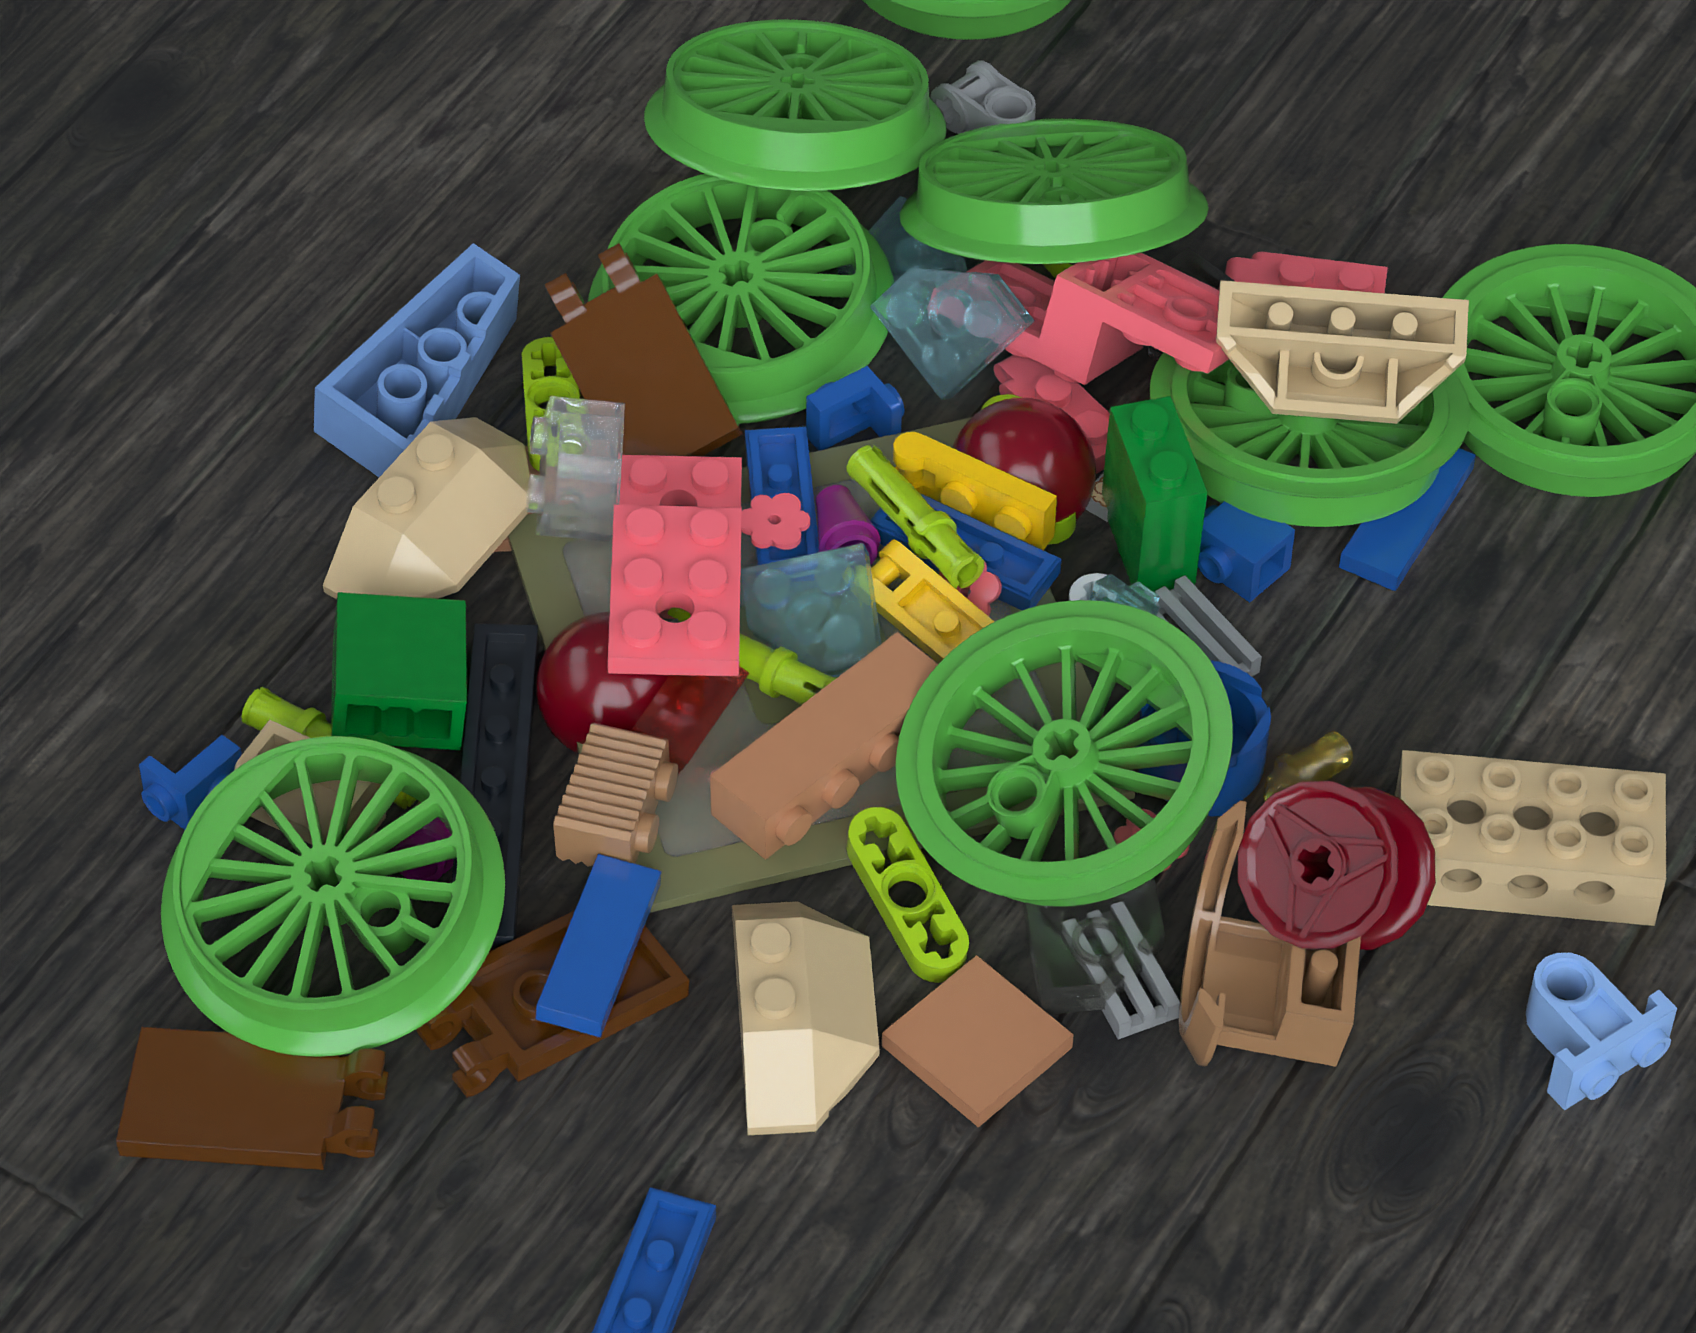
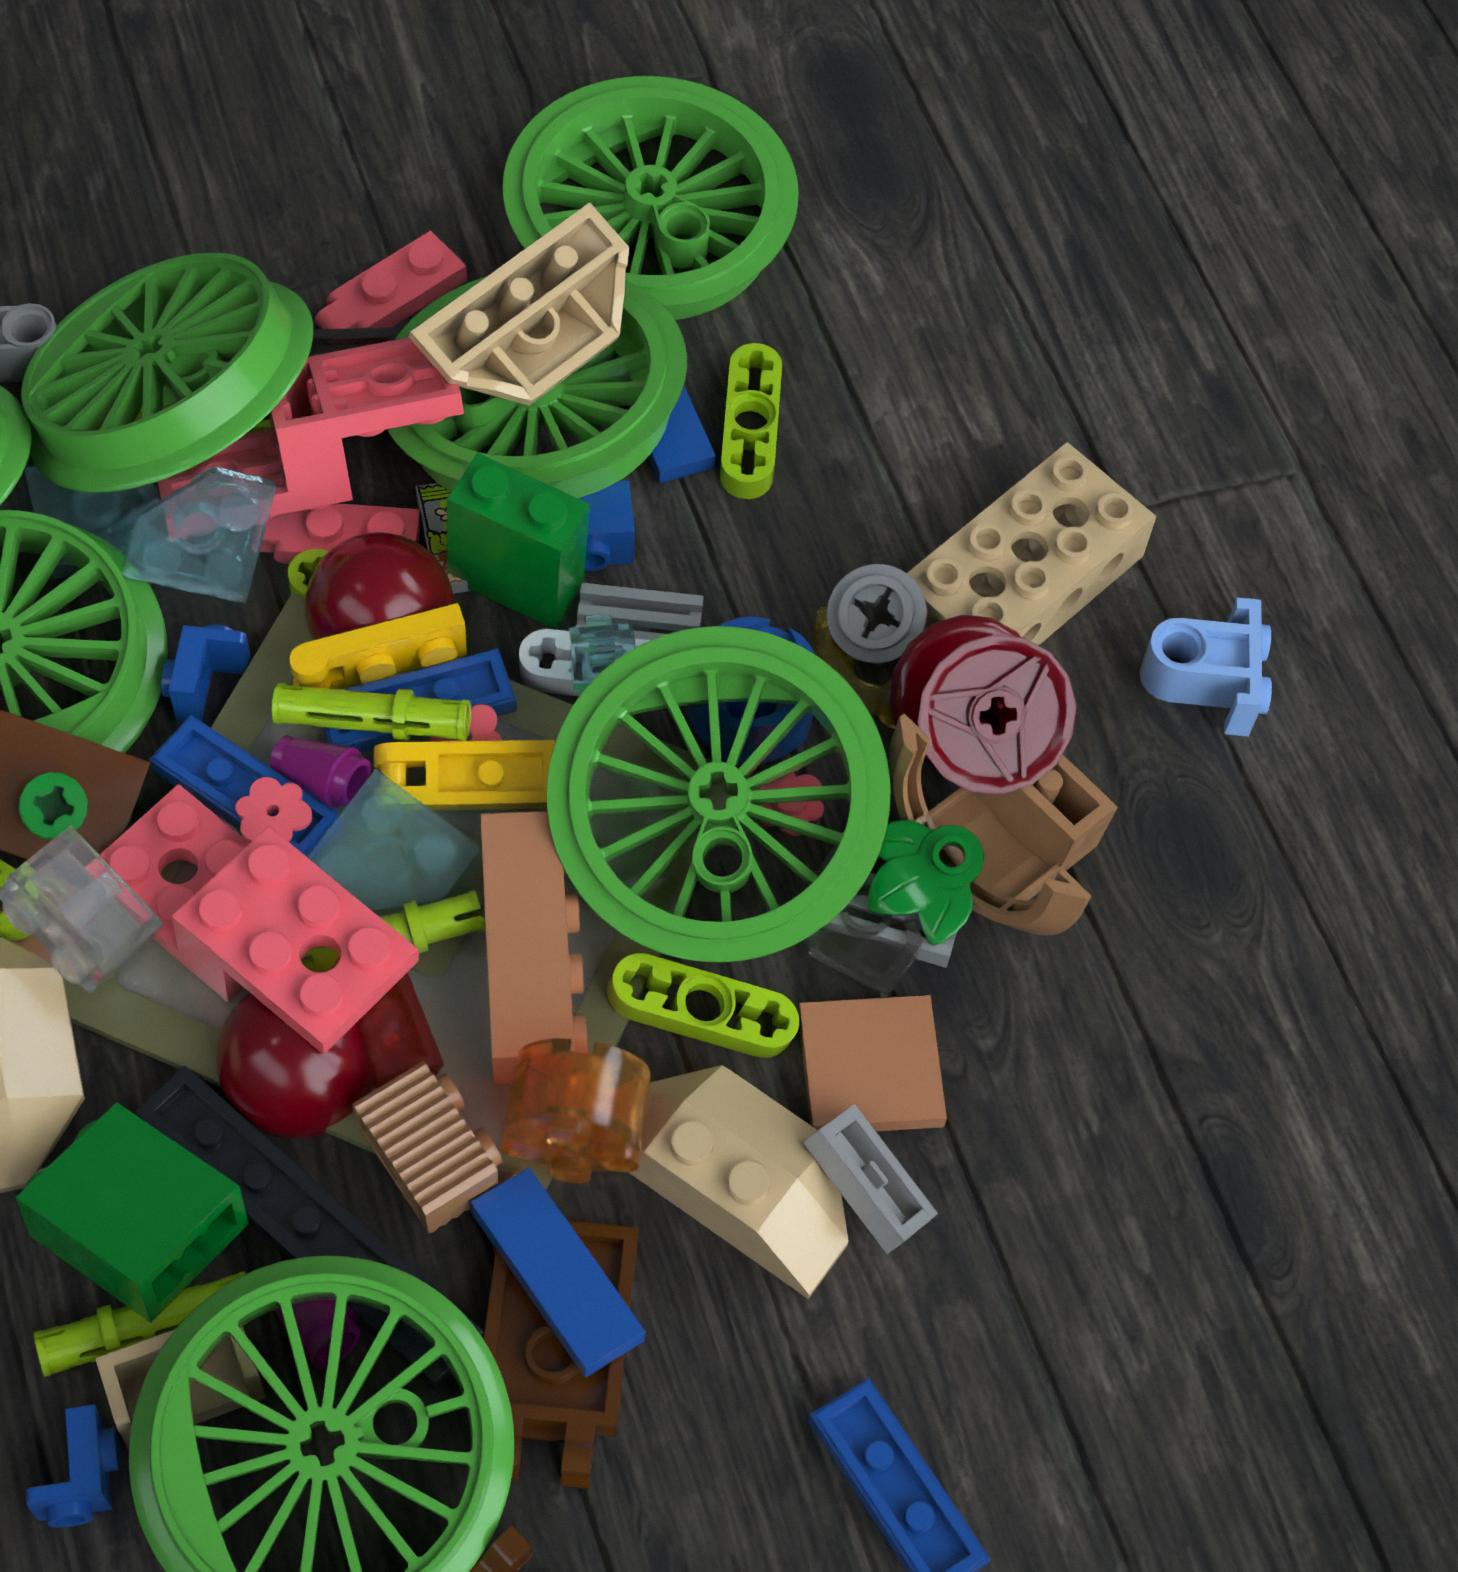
camera: 55 degrees left, 10 degrees up
none -> green wheel [18,772,88,840]
none -> clear orange brick [500,1038,651,1184]
none -> lime beam [720,343,782,499]
none -> light grey tile [803,1104,938,1254]
none -> light grey gear [827,564,928,665]
none -> green plate [867,820,984,946]

